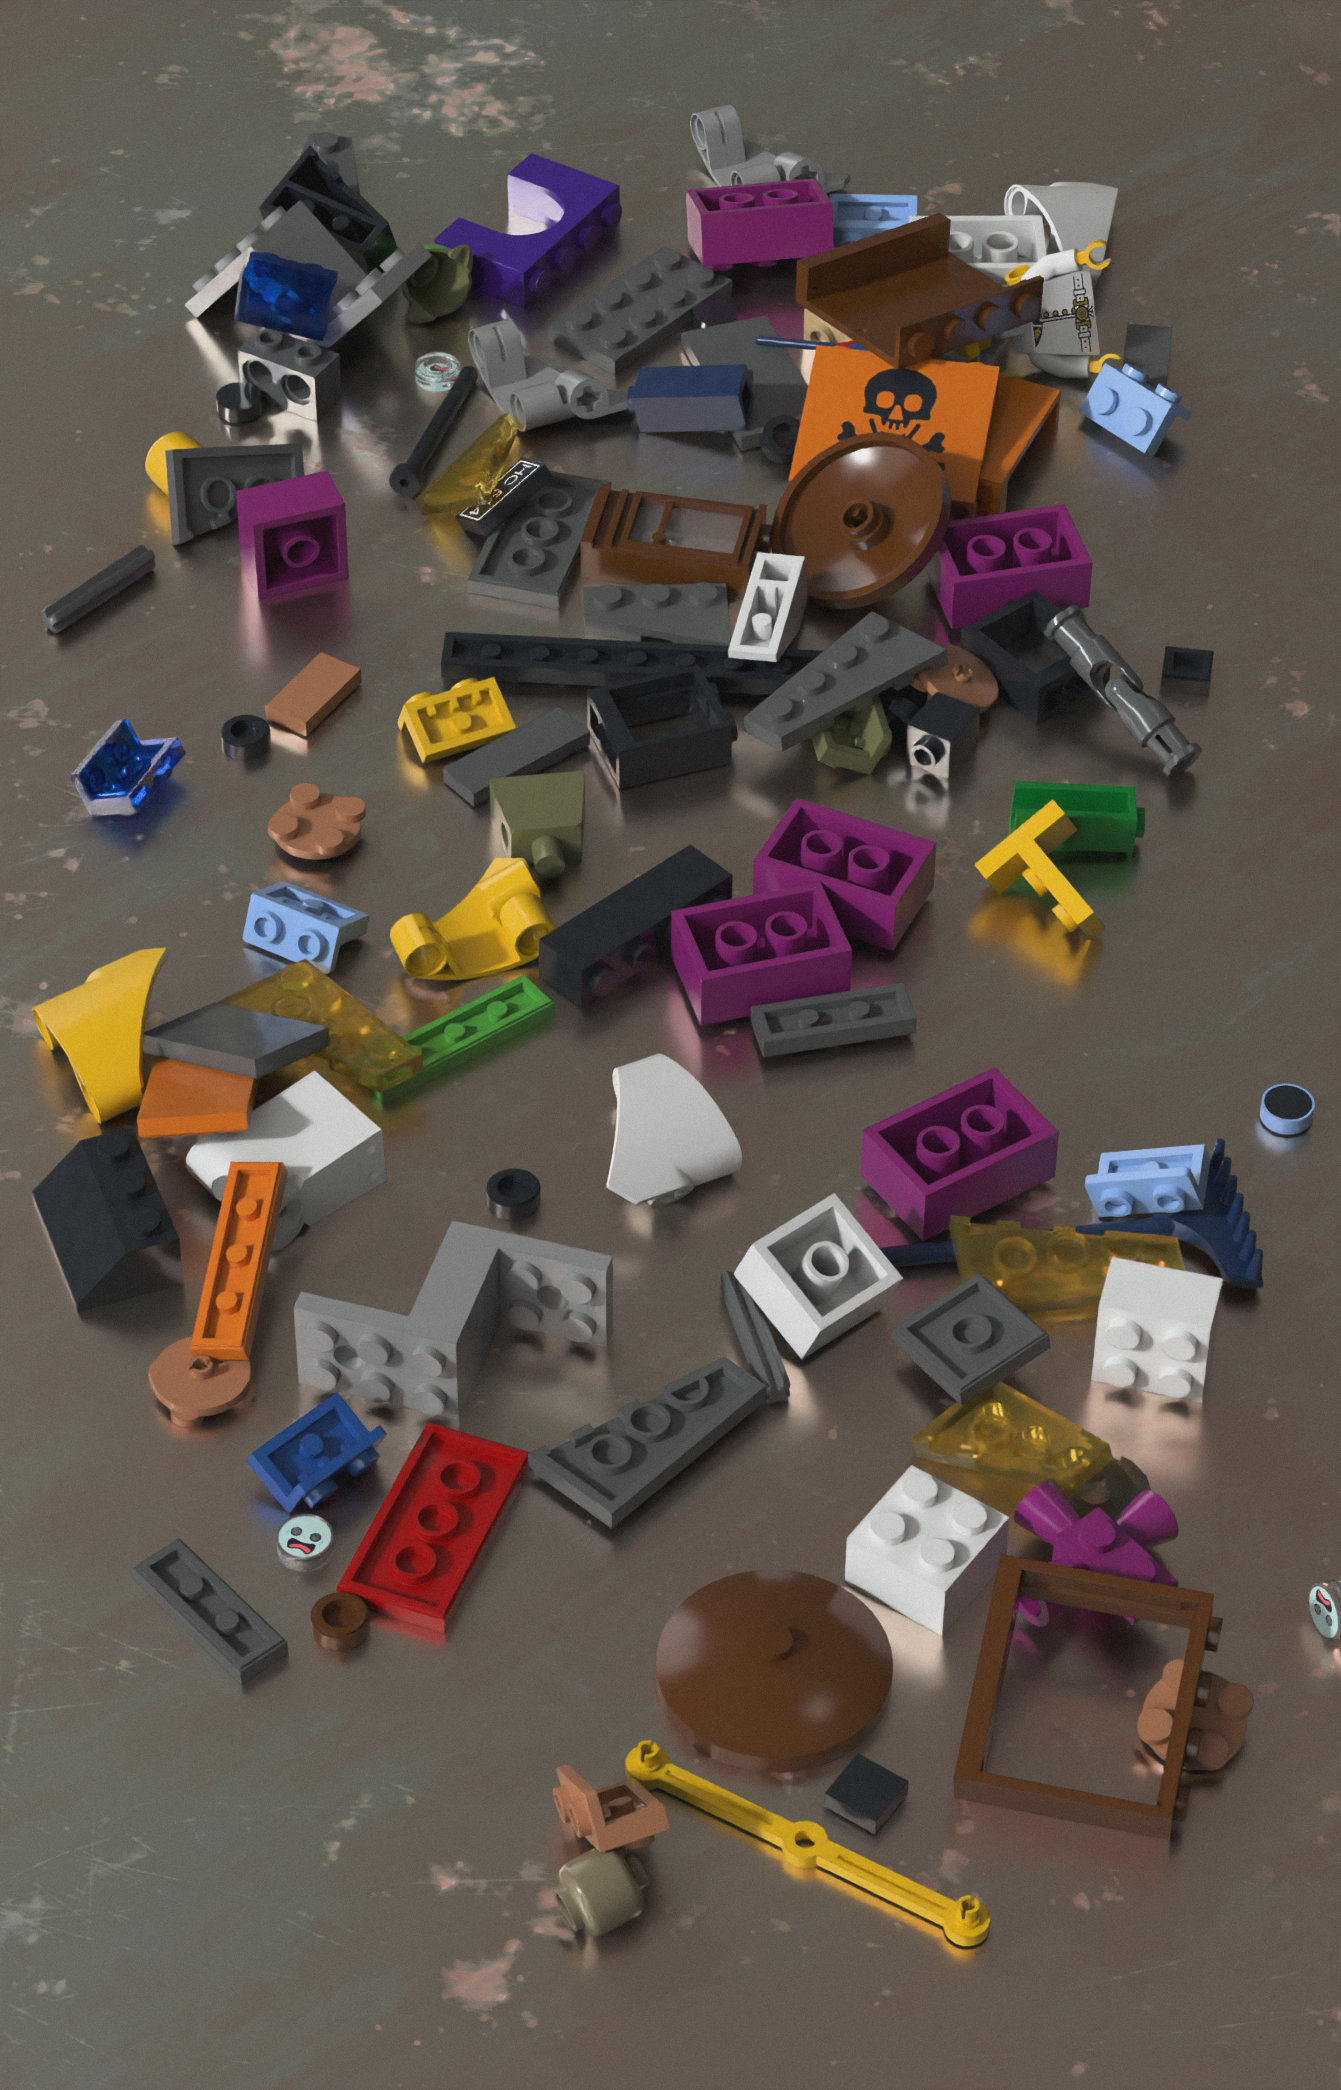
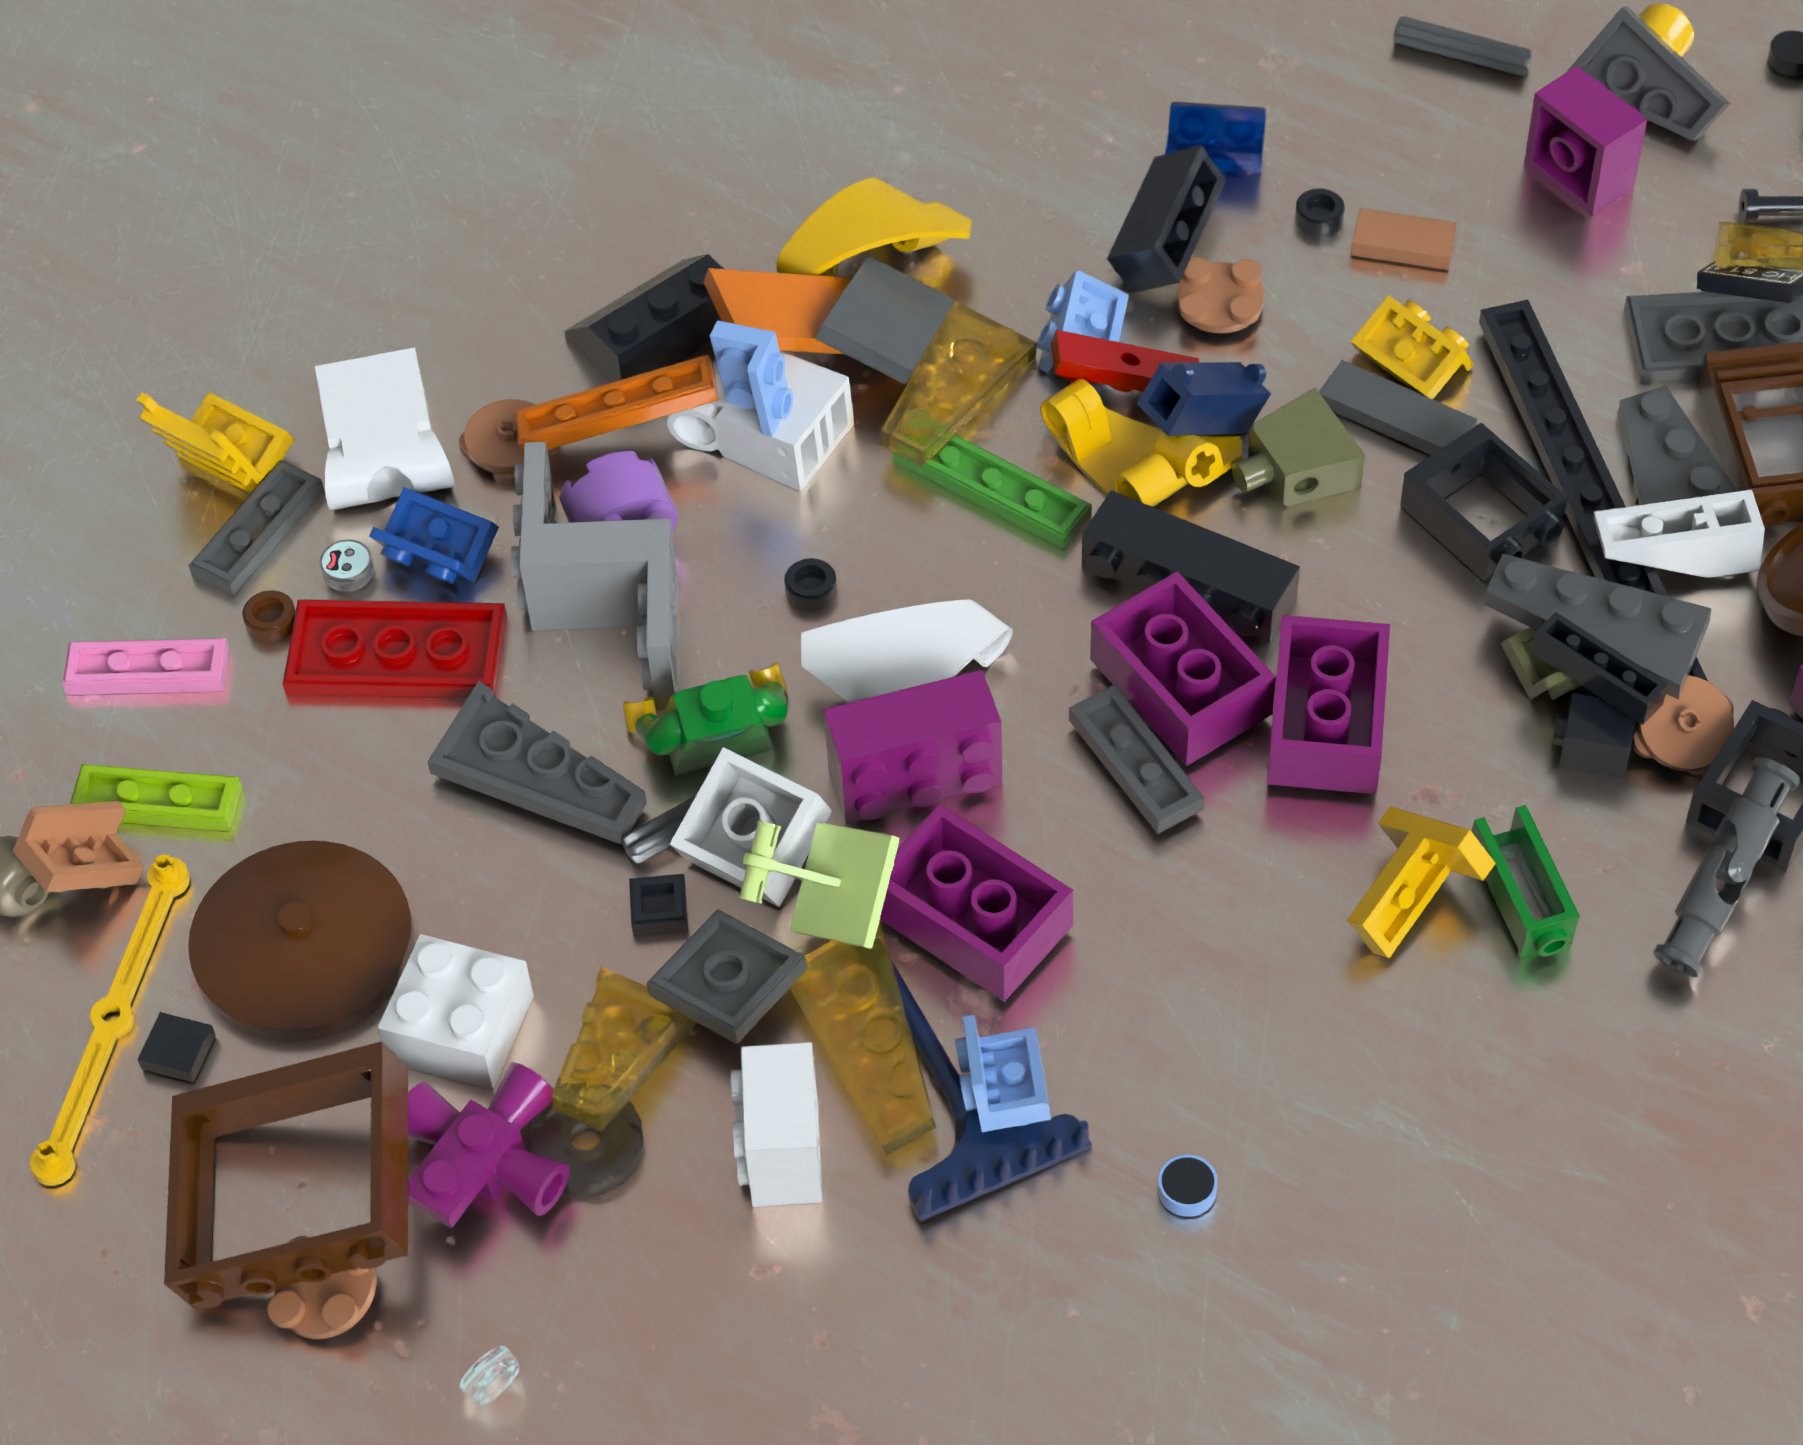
camera: 75 degrees right, 10 degrees up
none -> bright pink tile [62,638,229,695]
none -> lime tile [70,764,242,832]
none -> yellow plate [136,392,295,495]
none -> white piece [315,347,455,510]
none -> medium lavender brick [559,450,679,533]
none -> green torso [622,661,788,776]
none -> black tile [629,874,689,936]
none -> light blue bracket [710,320,793,436]
none -> yellowish green plate [738,821,900,949]
none -> magenta brick [823,670,1002,823]
none -> red tile [1050,330,1199,392]
none -> black brick [1107,145,1226,293]
none -> dark blue brick [1137,362,1271,436]
none -> black piece [1532,612,1668,725]

